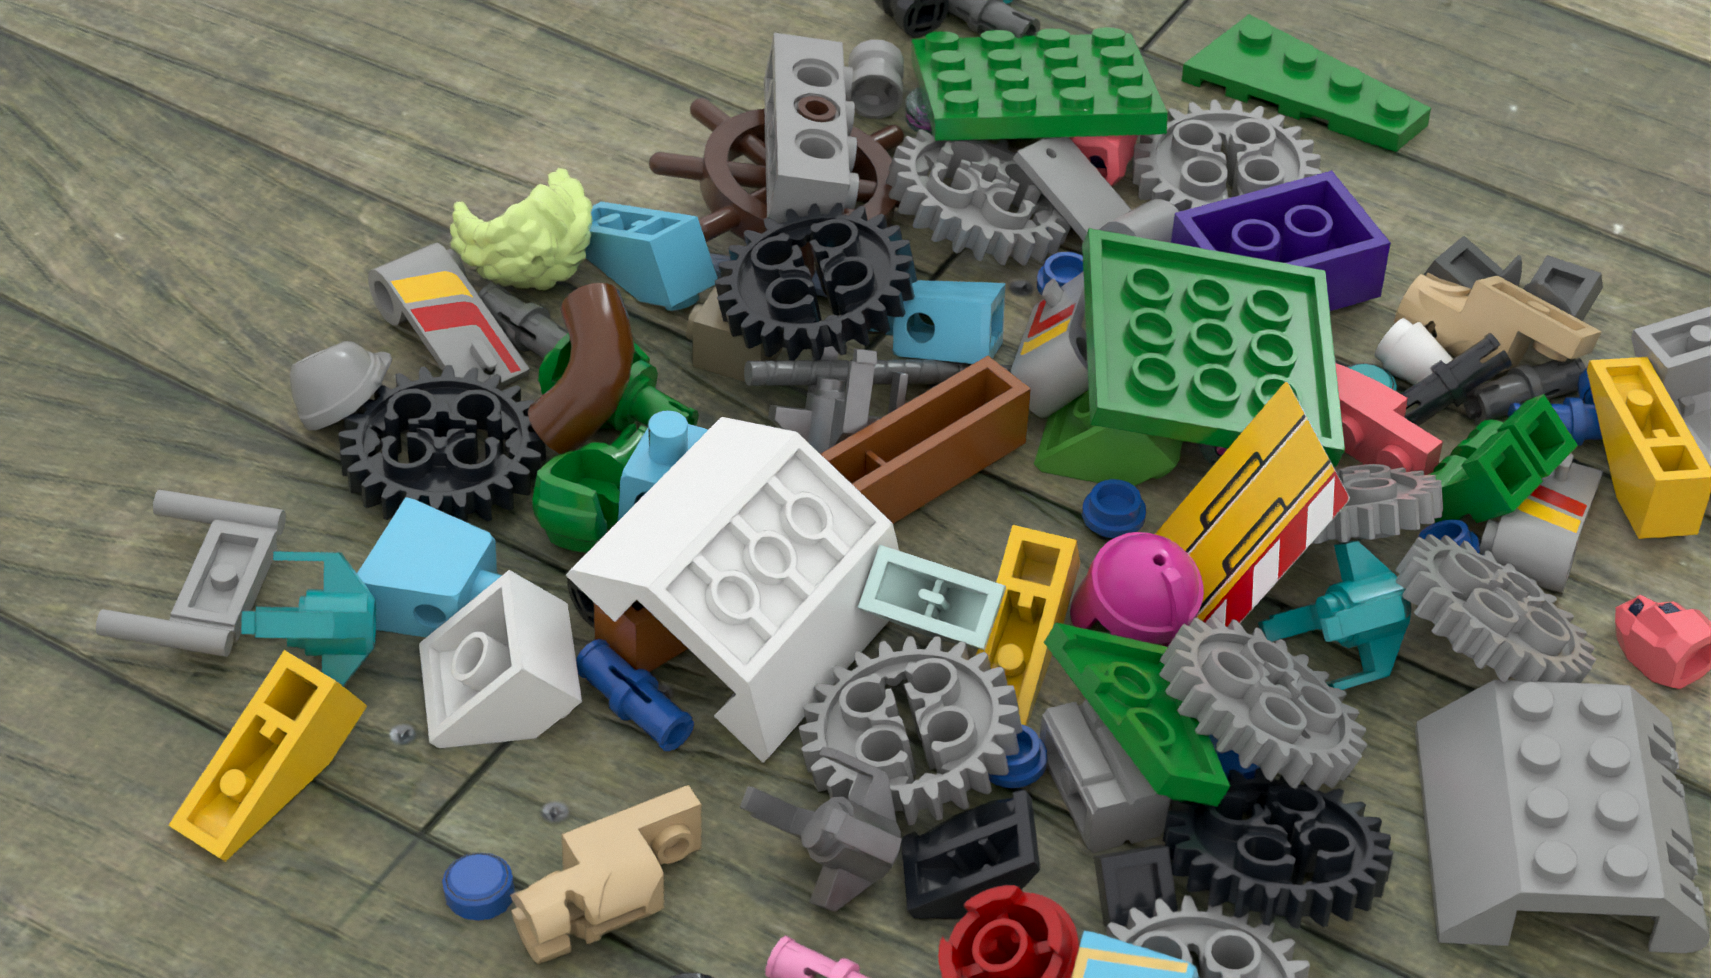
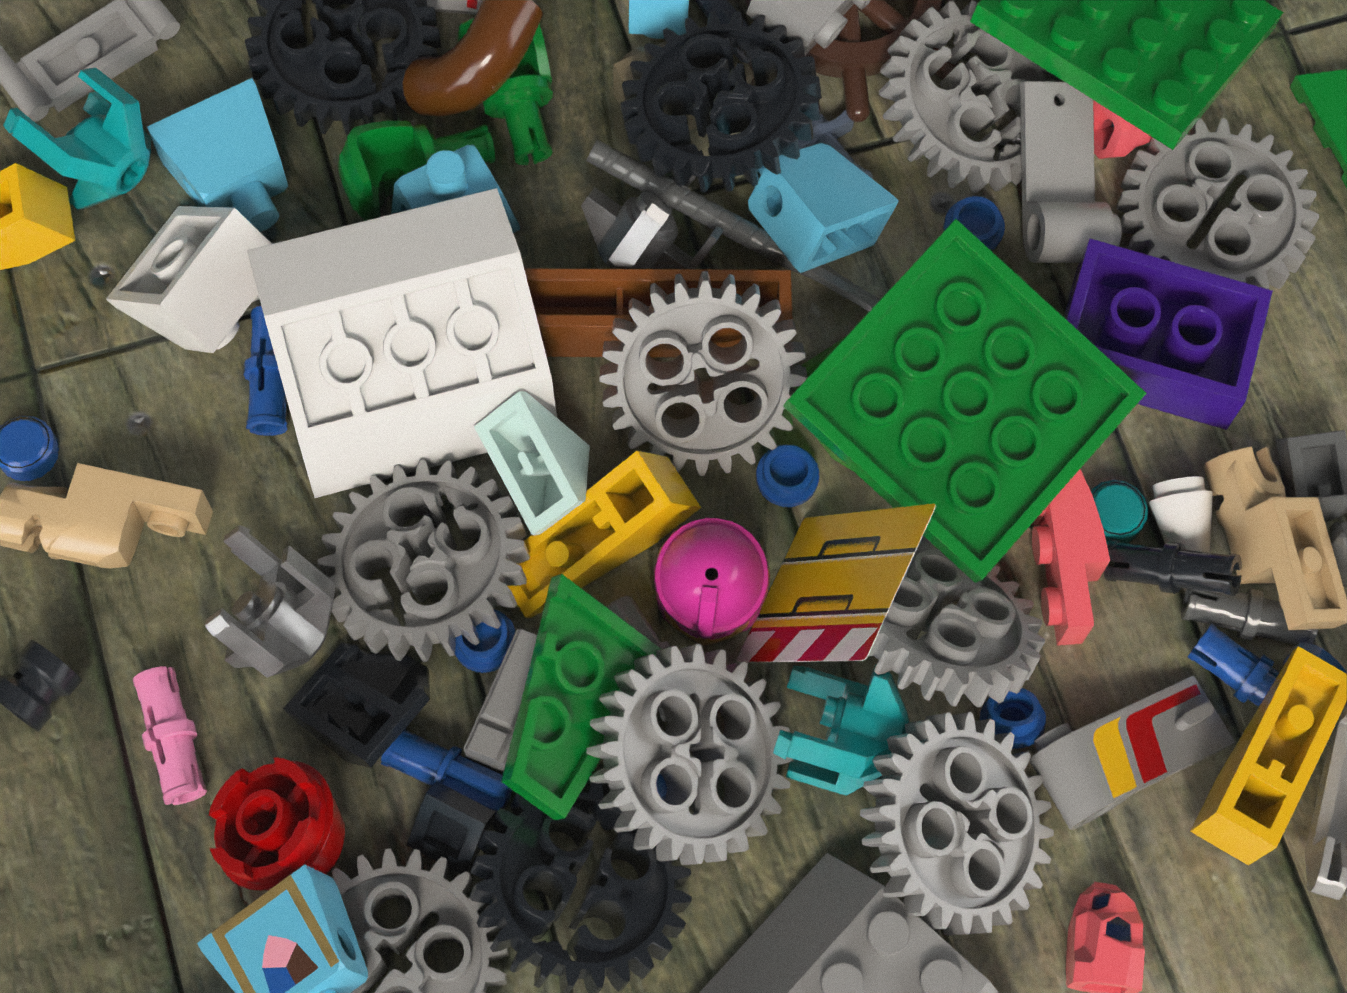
camera: 40 degrees right, 25 degrees up
light grey door [1011,272,1089,418] -> none
green legs [1428,394,1578,524] -> none
none -> blue axle [381,728,512,815]
none -> light grey gear [599,271,808,476]

